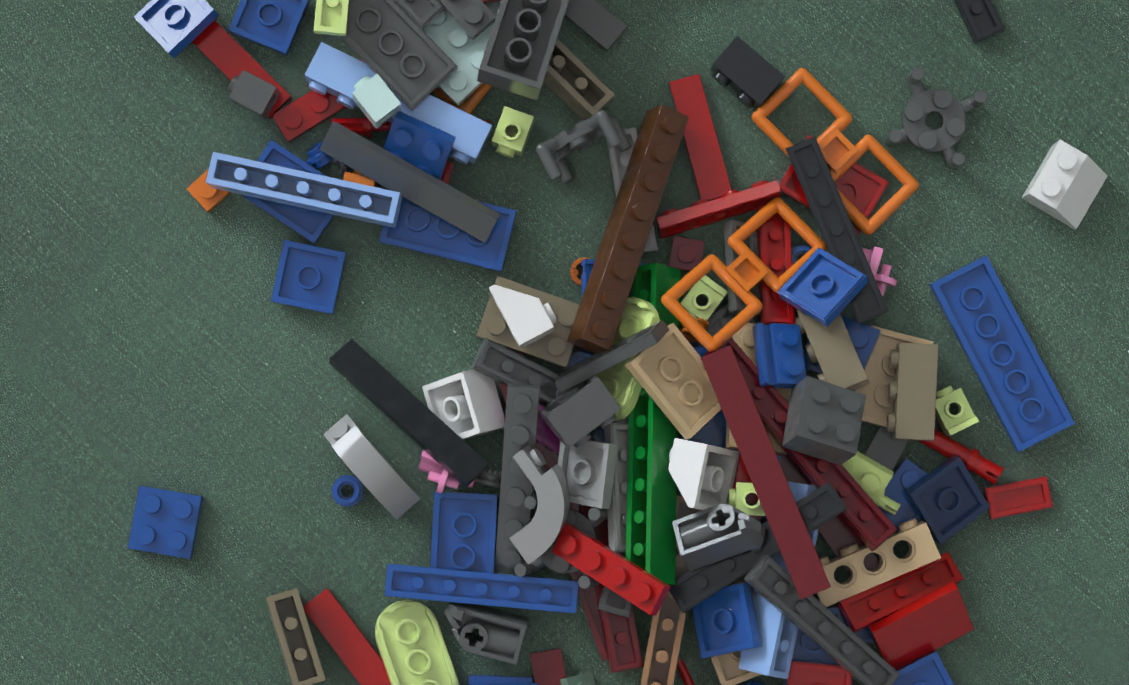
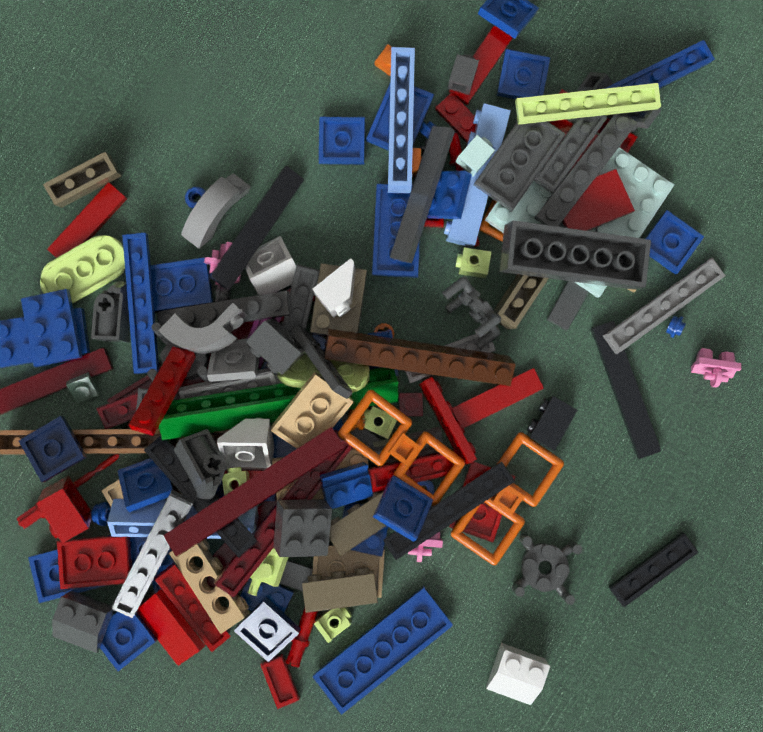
camera: 80 degrees right, 0 degrees up
blue plate [128,486,203,559] -> none

